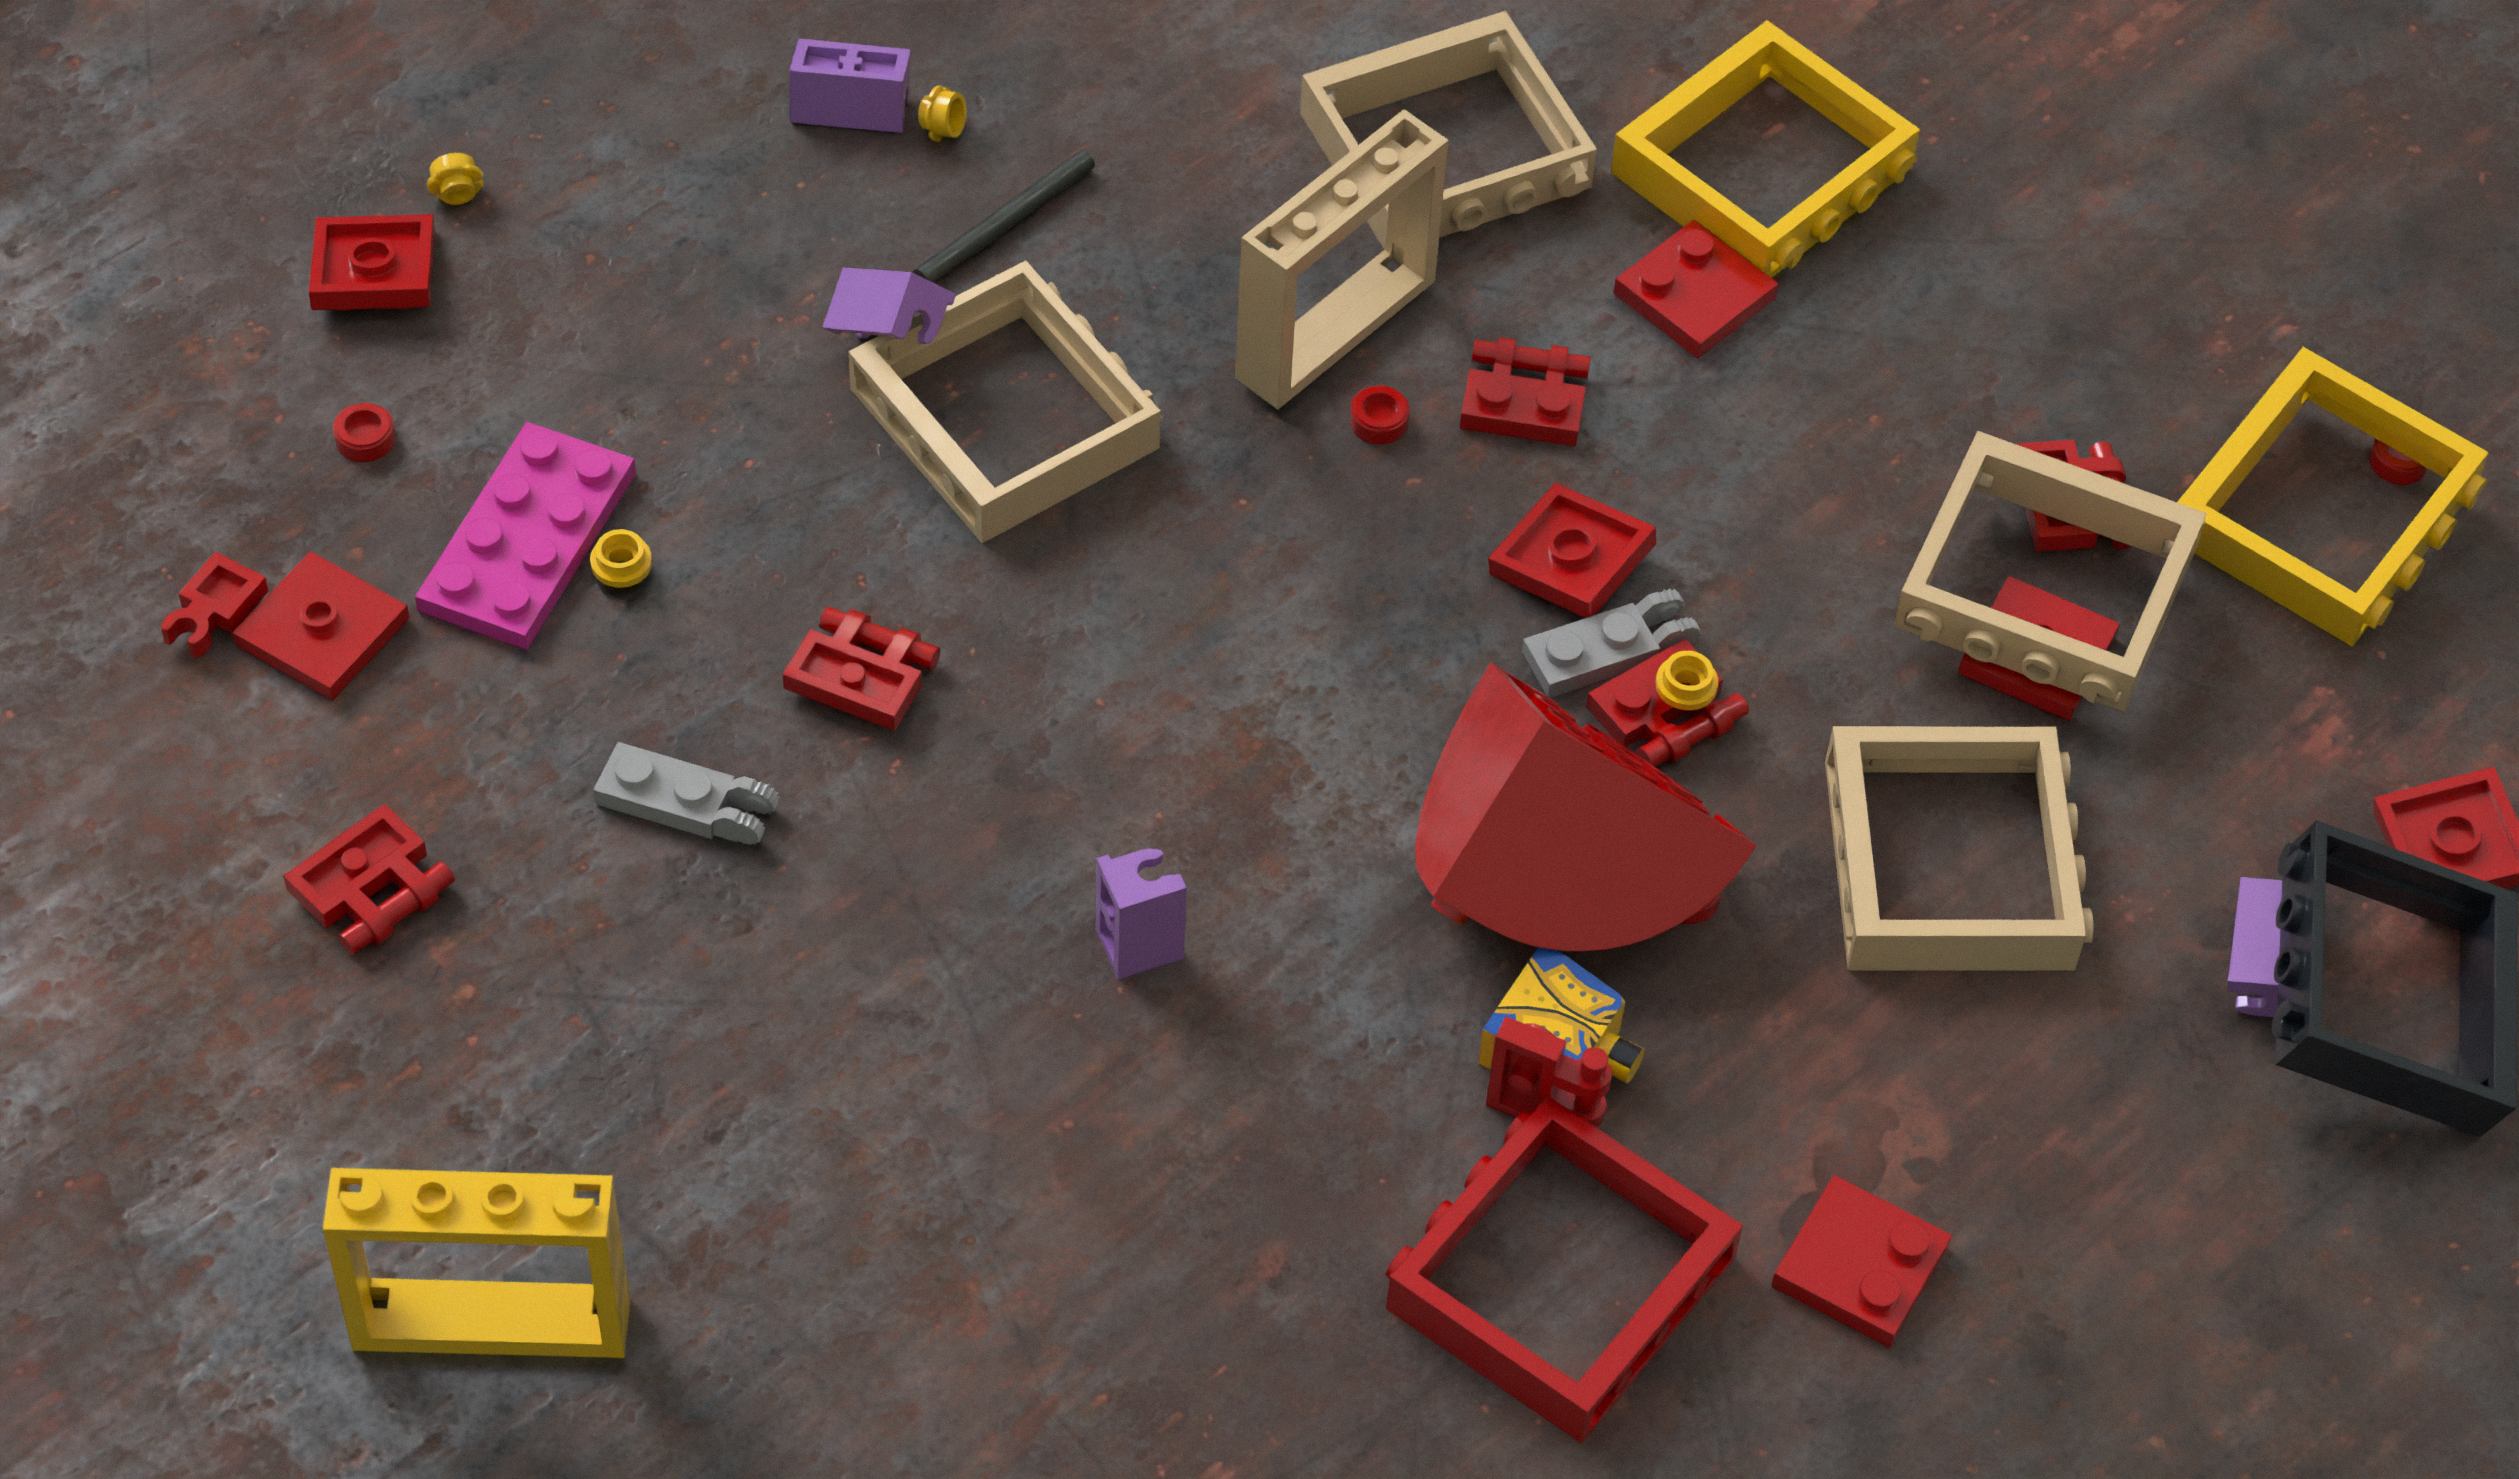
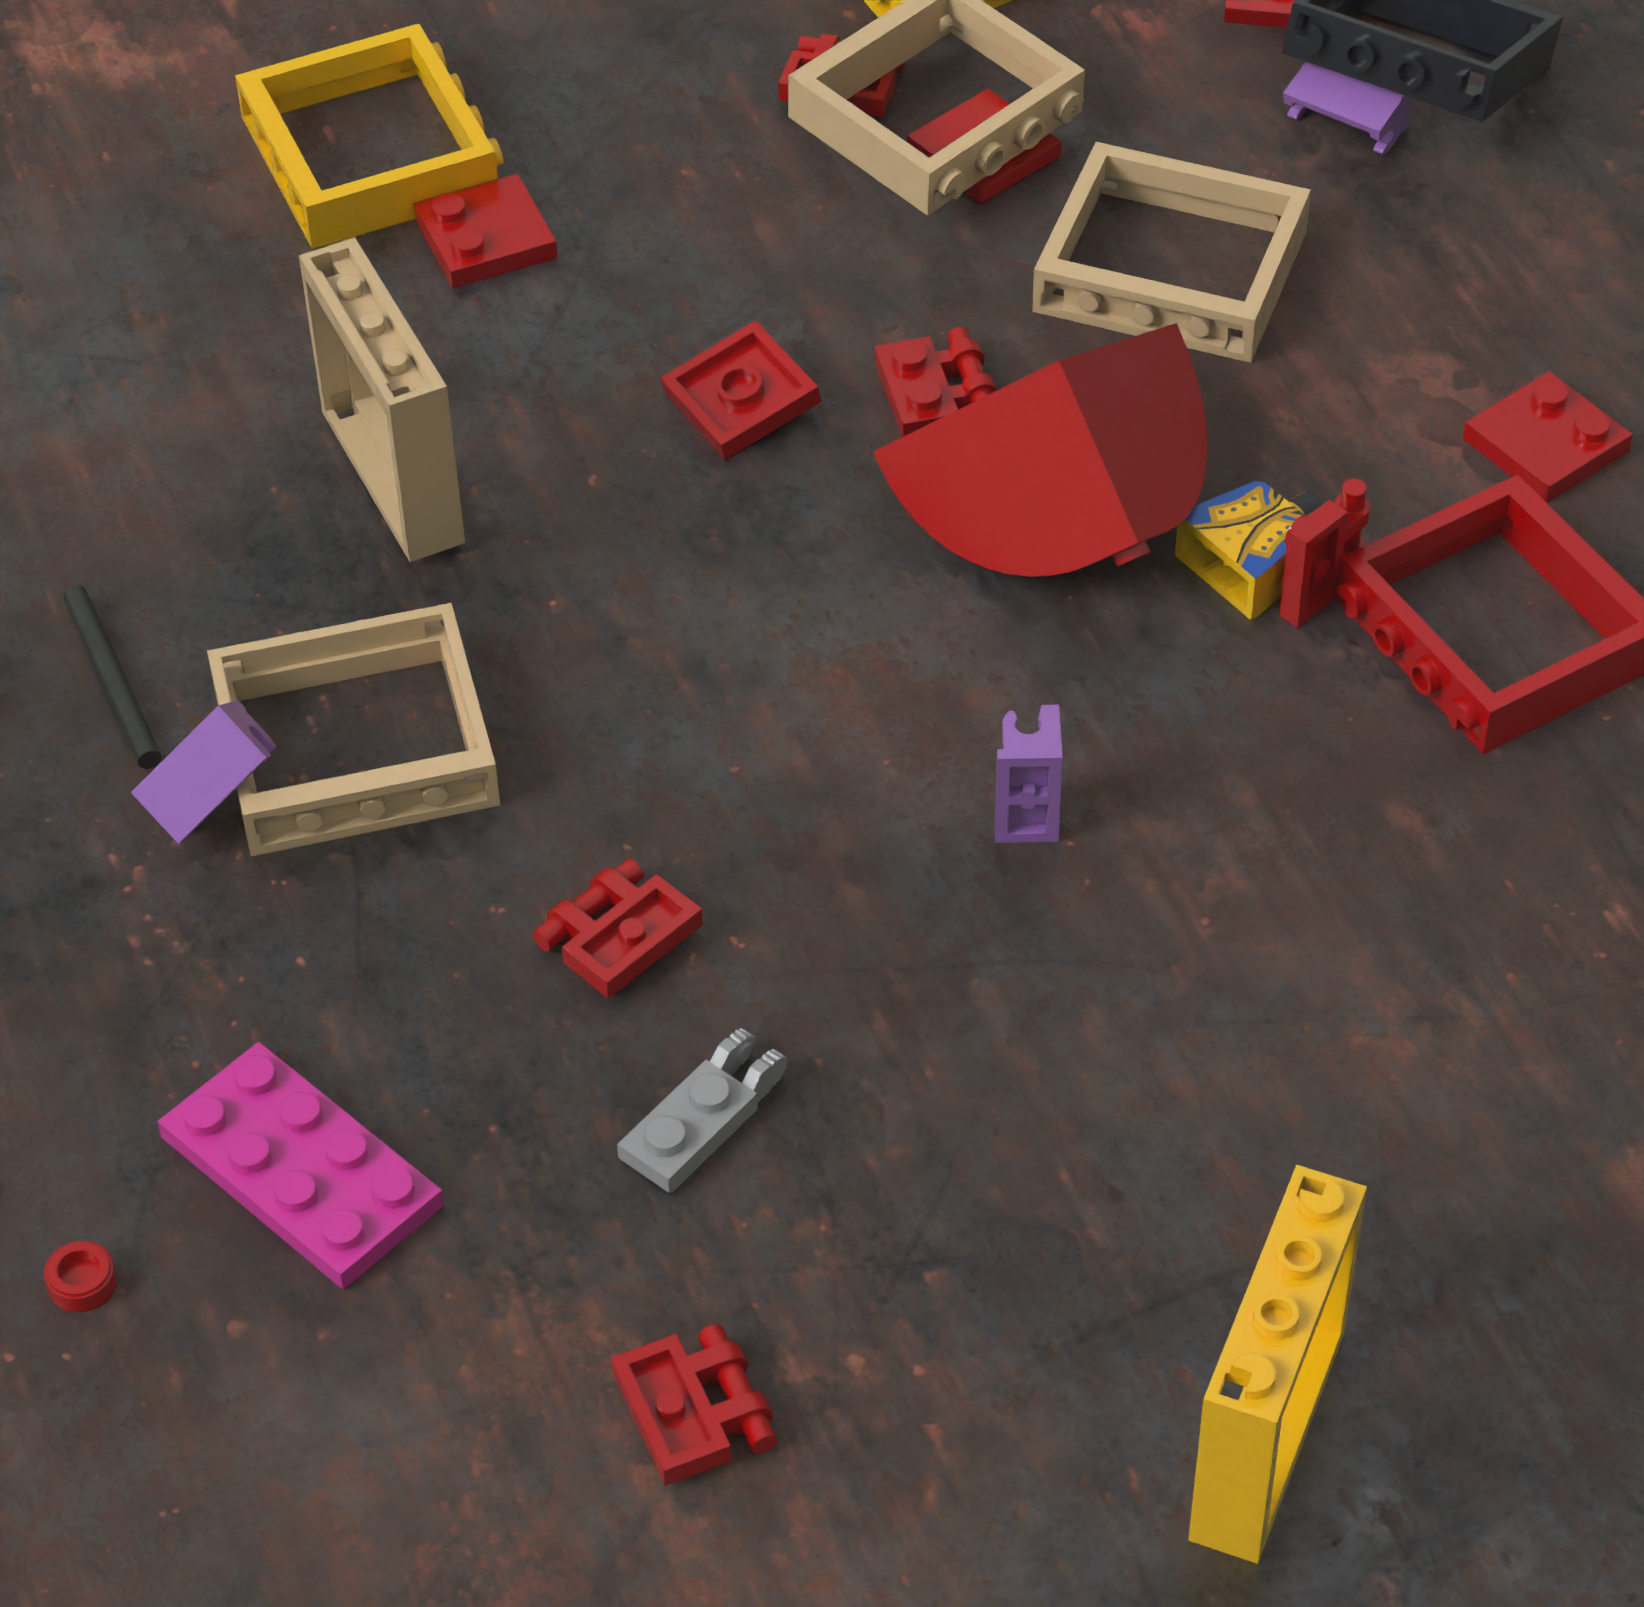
camera: 65 degrees left, 5 degrees down
red plate [161,552,269,659] -> none
red plate [232,551,410,701] -> none
yellow plate [590,529,652,588] -> none
tan window [1300,11,1597,250] -> none
red tile [1350,385,1410,444] -> none
red plate [1460,337,1591,446] -> none
light grey hinge [1522,588,1701,698] -> none
yellow plate [1656,651,1718,710] -> none

